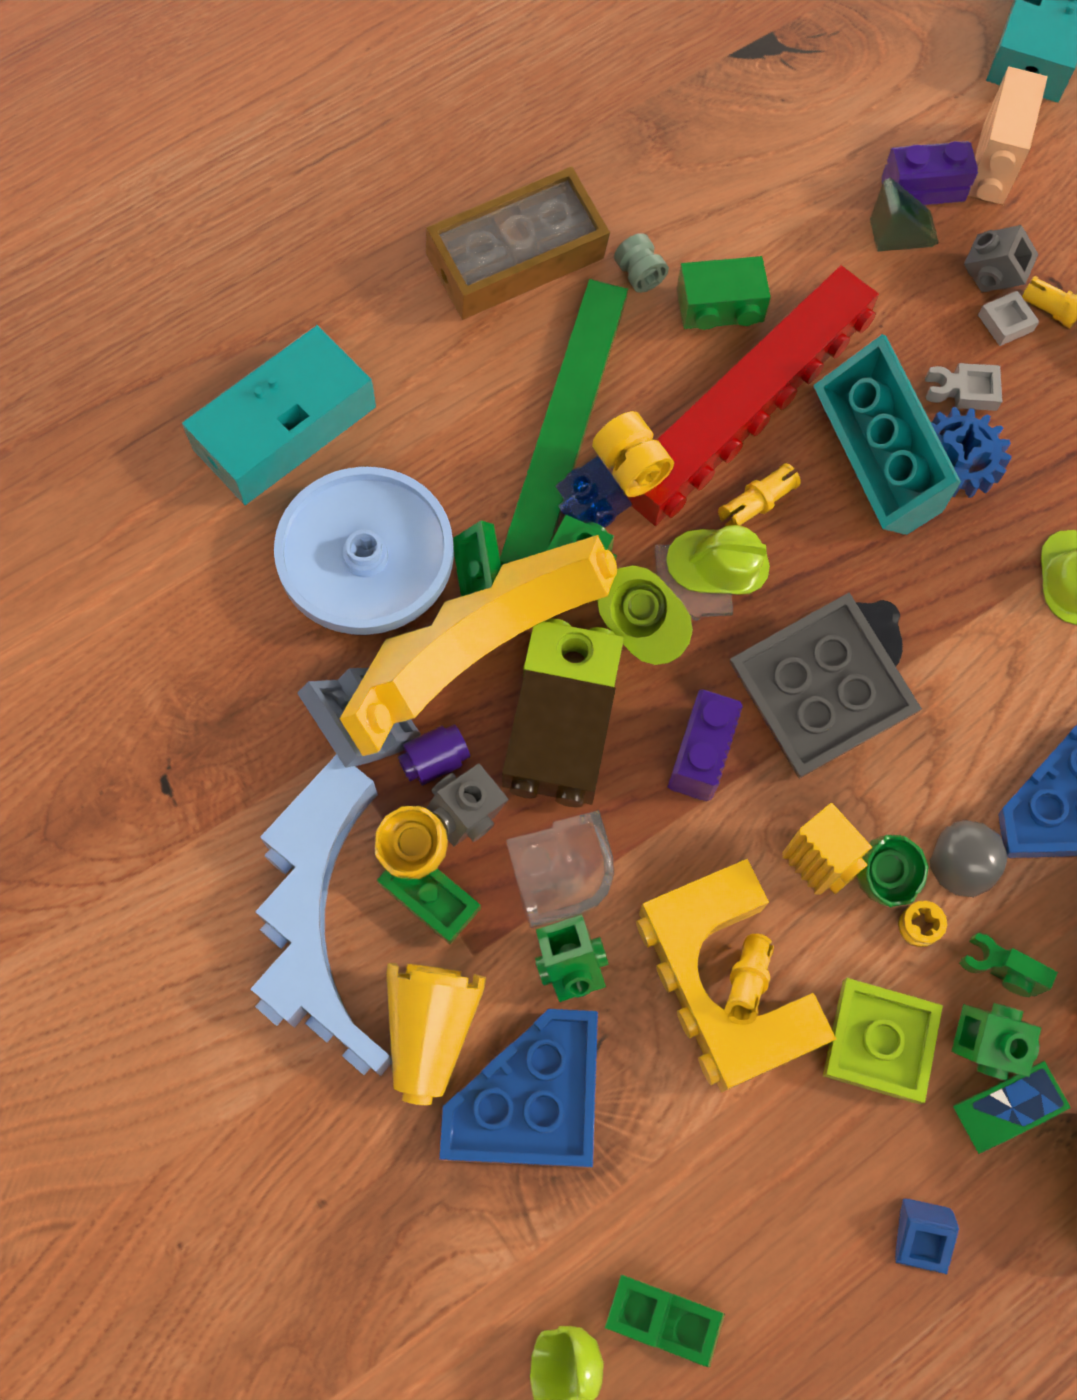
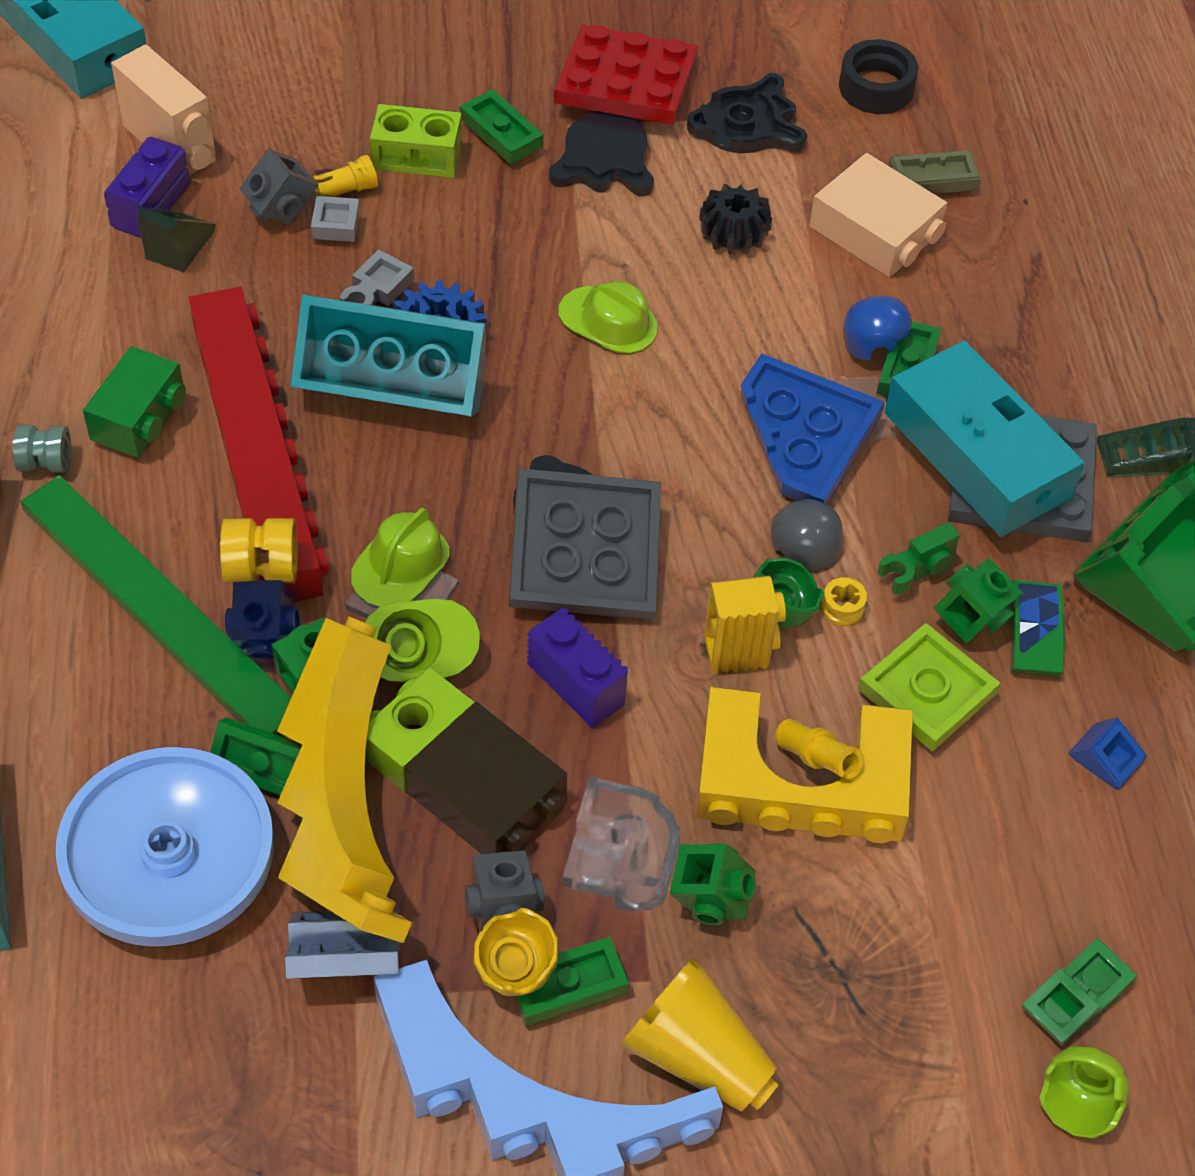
camera: 60 degrees left, 15 degrees down
dark purple brick [398,724,470,786] -> none
blue plate [439,1009,598,1168] -> none
yellow pin [718,463,801,526] -> none

